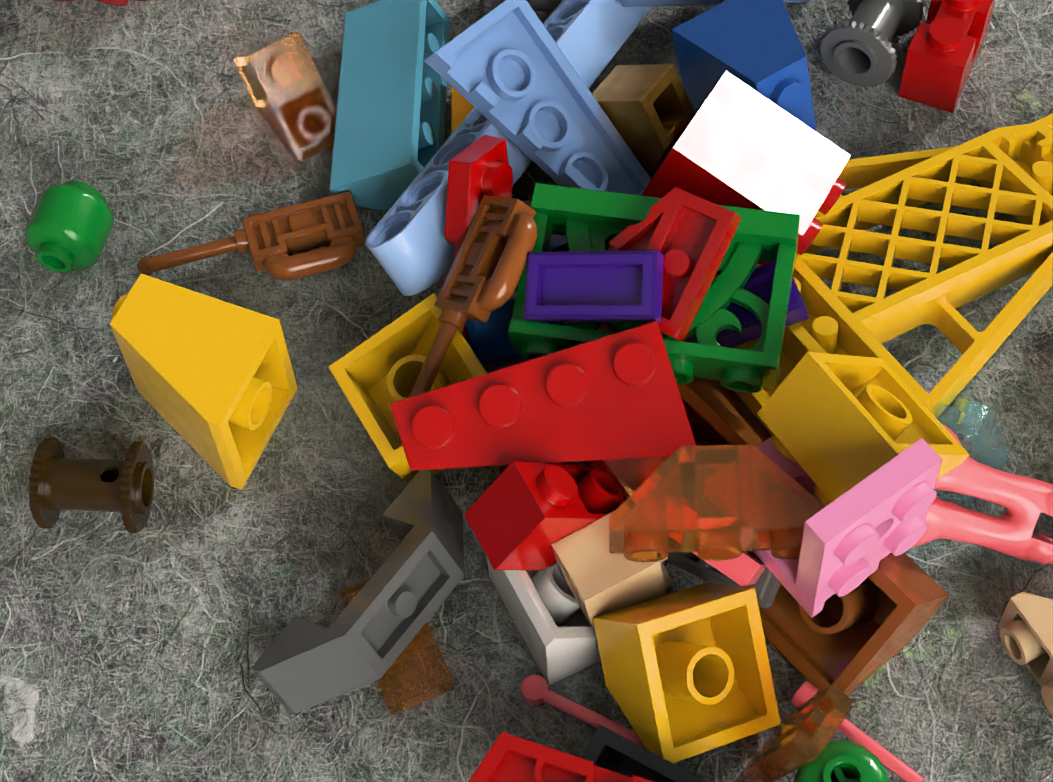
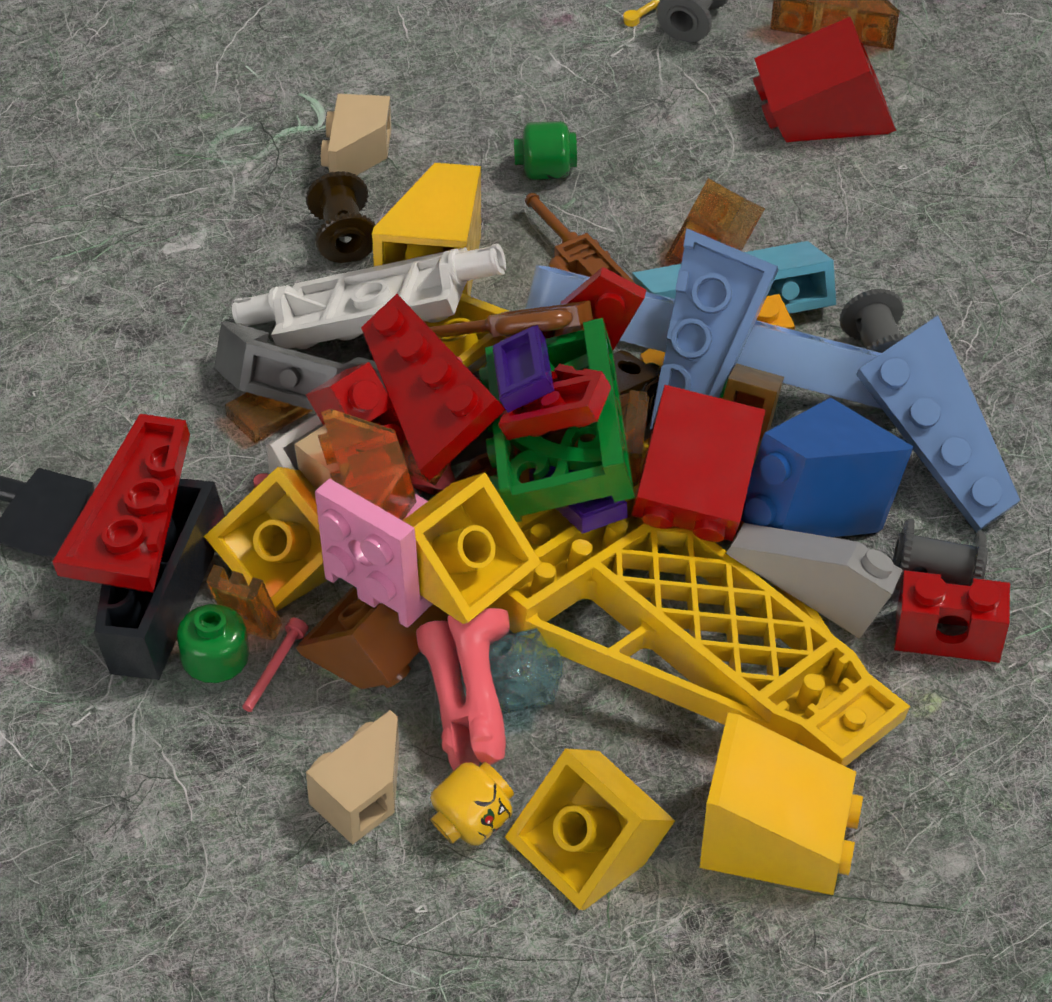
camera: 70 degrees right, 10 degrees down
none -> white plate [232,244,506,349]
none -> light grey slope [726,523,903,639]

